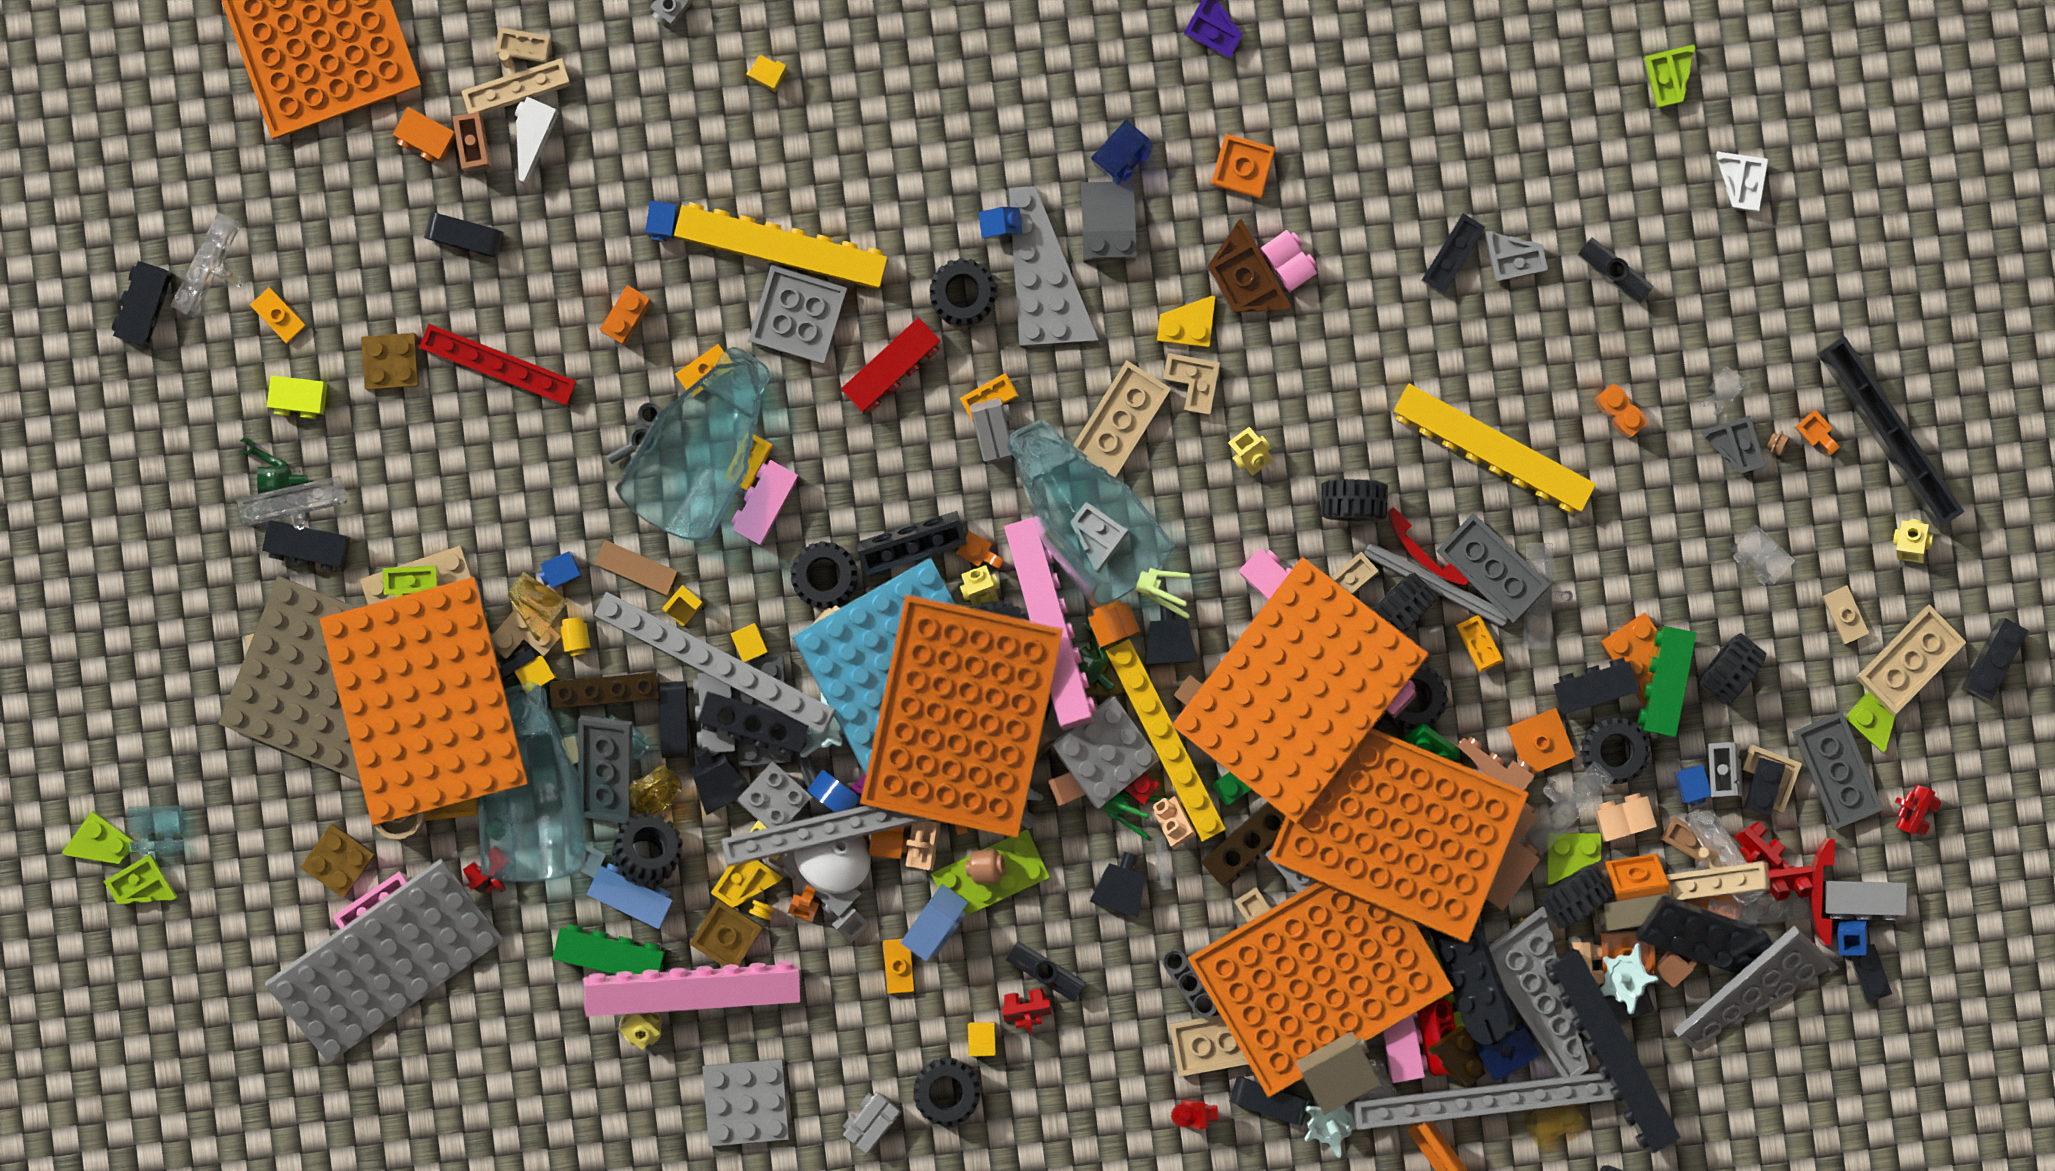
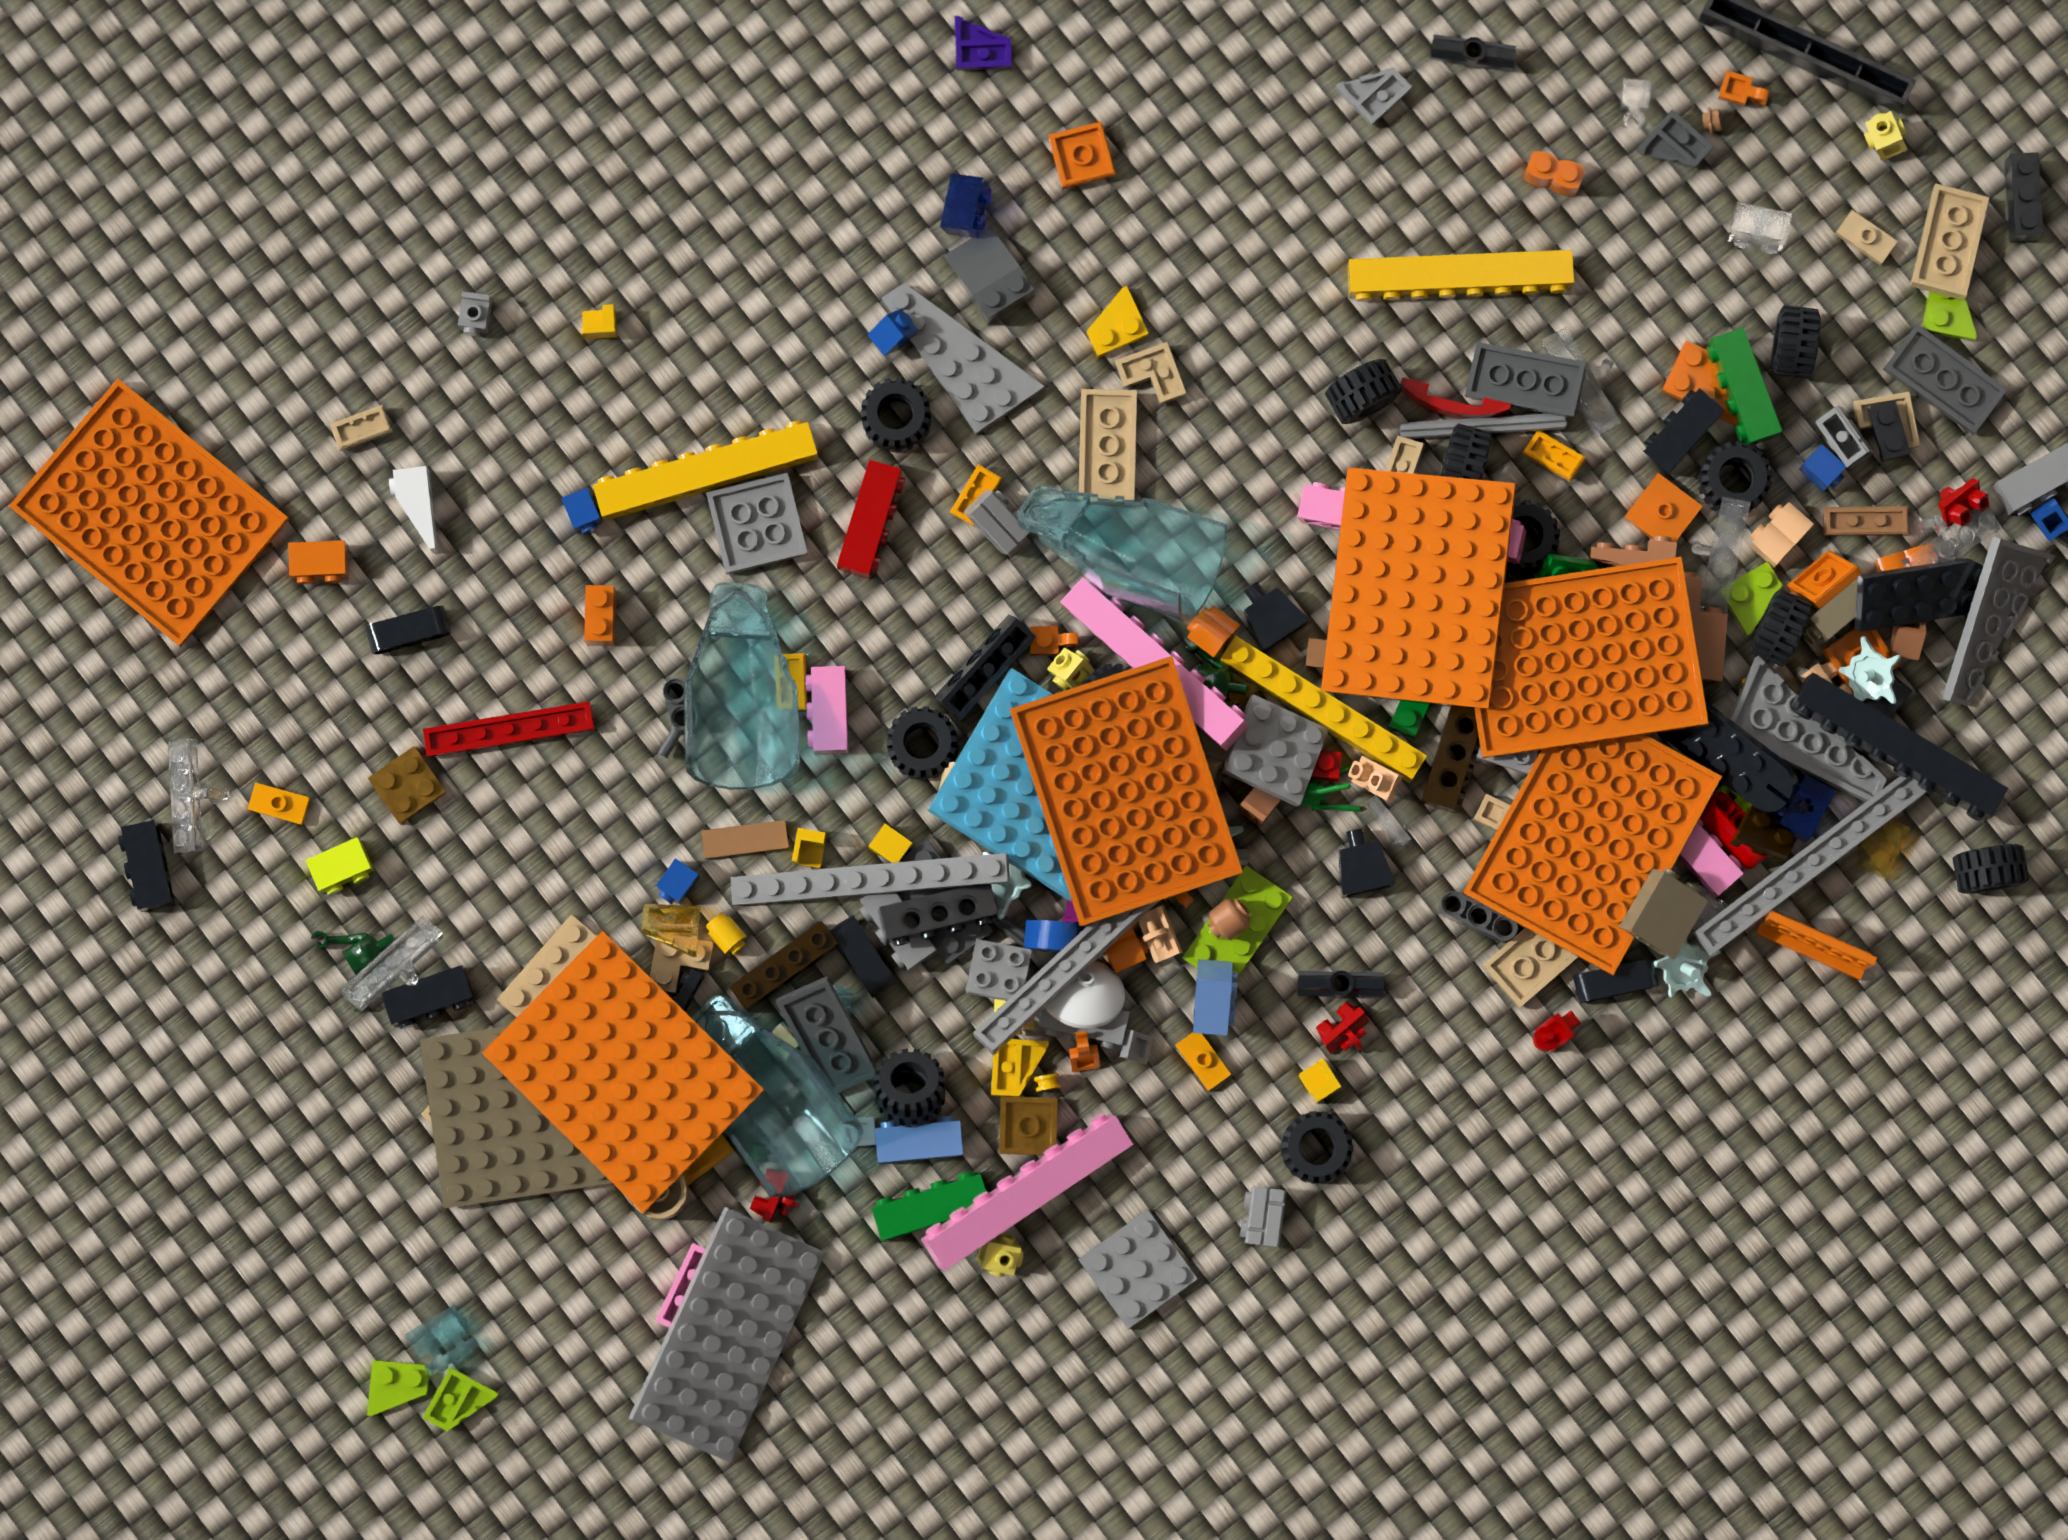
camera: 25 degrees left, 5 degrees down
pearl gold plate [300,824,375,898] -> none
lime plate [383,565,438,598] -> none
nougat brick [452,112,492,173] -> none
tan plate [462,50,571,114] -> none
yellow panel [514,656,557,694] -> none
clear yellow plate [630,765,682,814] -> none
light orange plate [675,344,734,396] -> none
black torso [691,747,749,815] -> none
light grey wing [1070,502,1129,573] -> none
yellowish green plant [1135,568,1190,619] -> none
reddish brown wing [1207,219,1291,313] -> none
light yellow brick [1228,427,1273,476] -> none
bright pink brick [1259,230,1318,293] -> none
black plate [1421,213,1485,295] -> none
tan plate [1665,847,1770,901] -> none
clear plate [1684,804,1765,907] -> none
red hips [1733,821,1785,870] -> none
red slope [1807,838,1835,946] -> none
red hips [1895,785,1942,835] -> none

